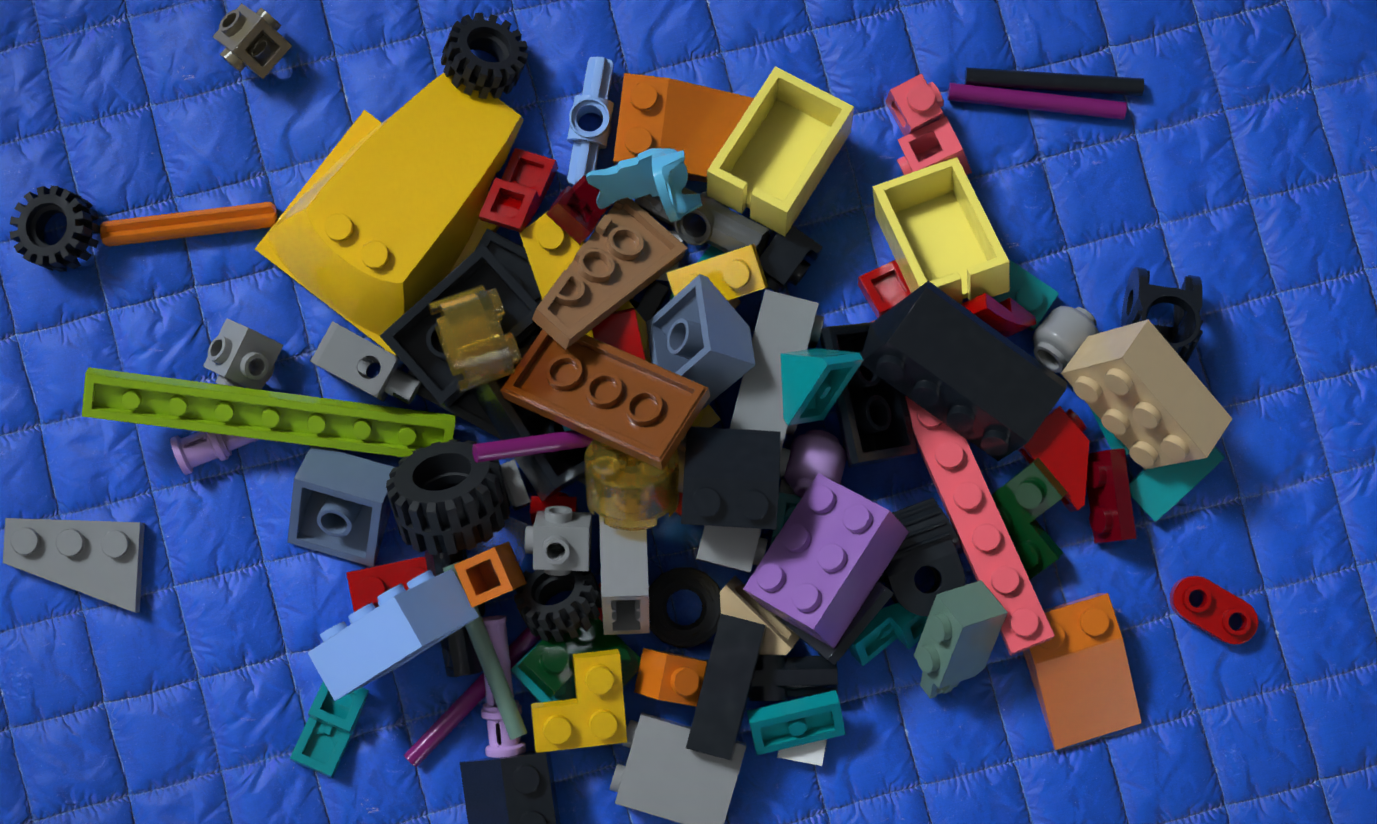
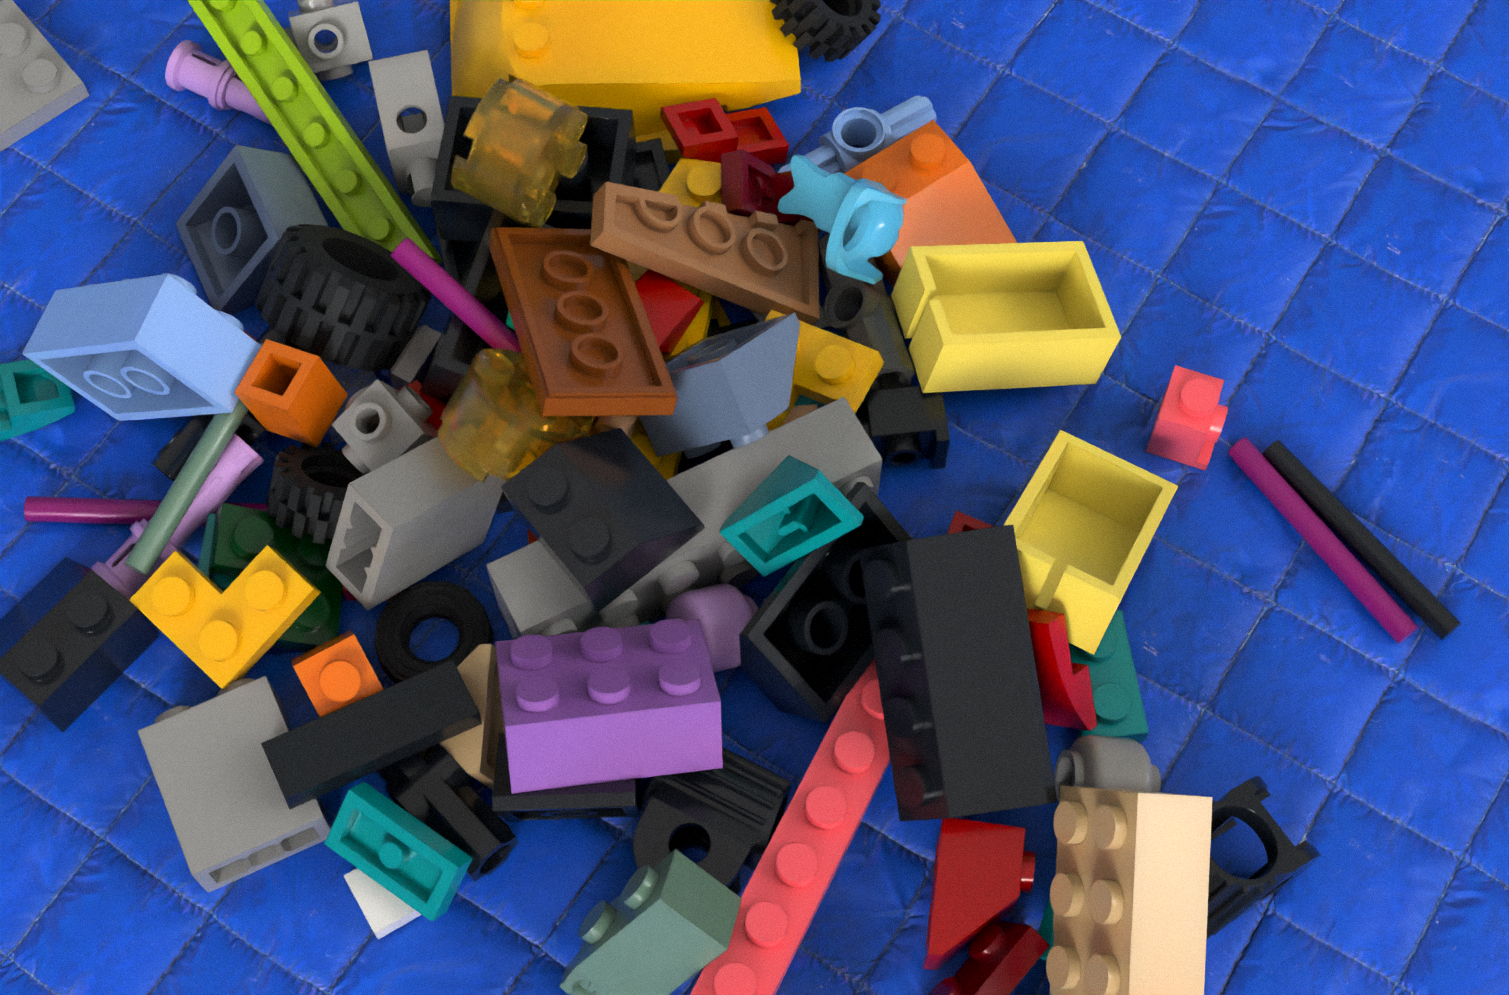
camera: 45 degrees right, 20 degrees down
teal slope [849,602,928,666] -> none
coral brick [897,116,972,175] -> none
dark green plate [991,457,1068,580] -> none

